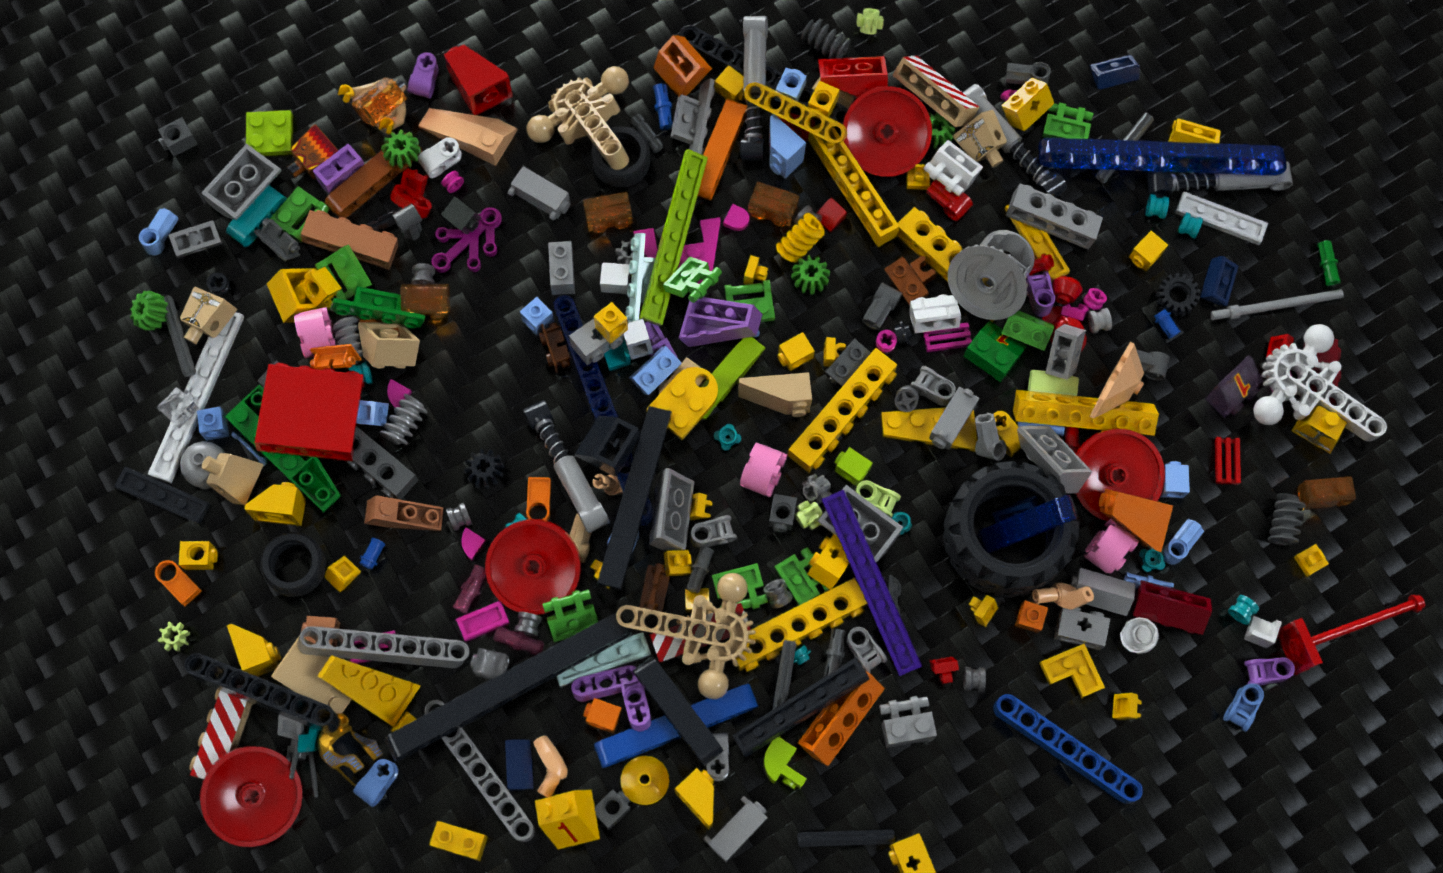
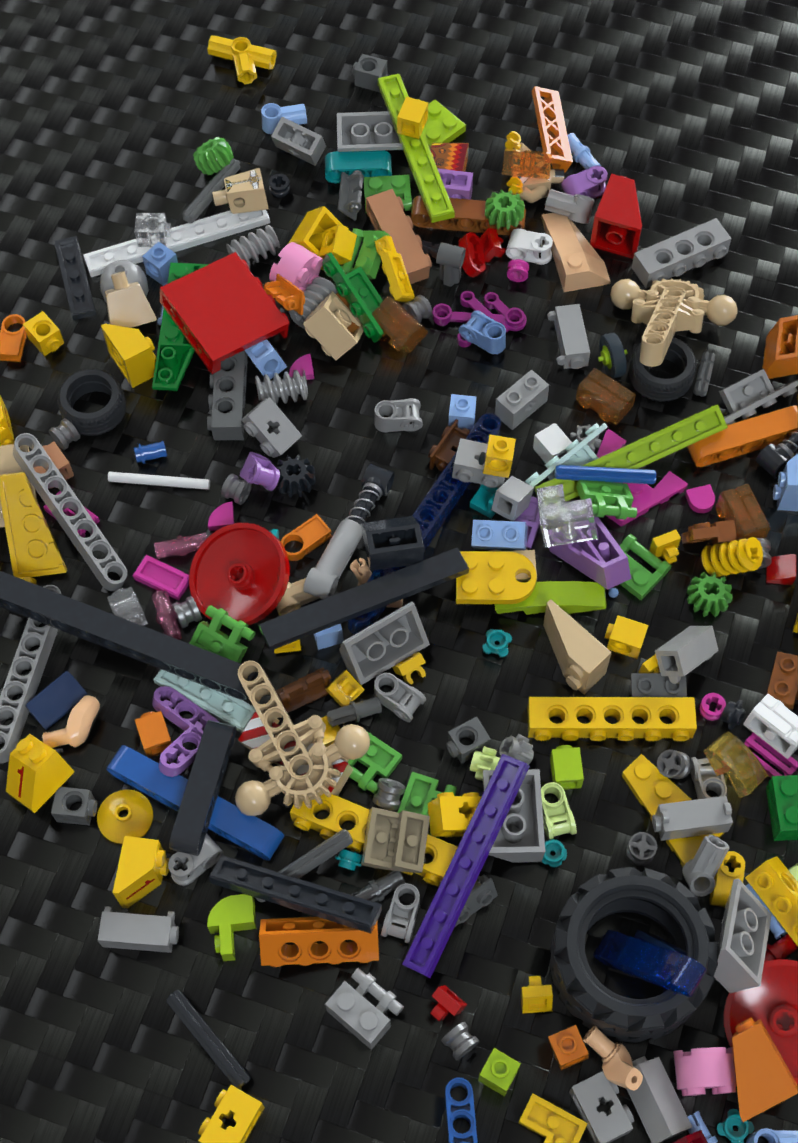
camera: 55 degrees right, 10 degrees down
yellow slope [324,556,361,592] -> none
teal wheel [349,361,372,384] -> none
nougat slope [364,495,444,531] -> none
pearl dark grey brick [441,197,481,235] -> none
blue pin [653,83,673,130] -> none
bright pink brick [740,442,788,497] -> none
dark grey piece [862,283,903,330] -> none
none -> flat silver wheel [49,418,80,450]
none -> white bar [108,472,210,490]
none -> yellow piece [207,35,277,84]
none -> light grey piece [226,225,280,263]
none -> medium lavender piece [240,452,280,491]
none -> light grey brick [241,397,302,458]
none -> dark tan slope [361,807,430,873]
none -> light grey piece [374,398,423,433]
none -> yellow hinge [375,235,415,302]
none -> lime tile [378,74,455,223]
none -> yellow brick [397,97,429,139]
none -> medium blue piece [459,310,506,354]
none -> lime brick [478,1048,521,1096]
none -> fence [532,86,573,174]
none -> clear brick [537,484,598,547]
none -> light grey piece [545,189,595,224]
none -> blue axle [555,465,656,484]
none -> light blue pin [567,133,601,175]
none -> black wheel [598,333,628,378]
none -> flat silver wheel [626,832,657,866]
none -> light grey brick [632,218,731,288]
none -> light grey brick [655,626,719,684]
none -> dark orange plate [681,520,736,544]
none -> clear yellow slope [704,731,768,798]

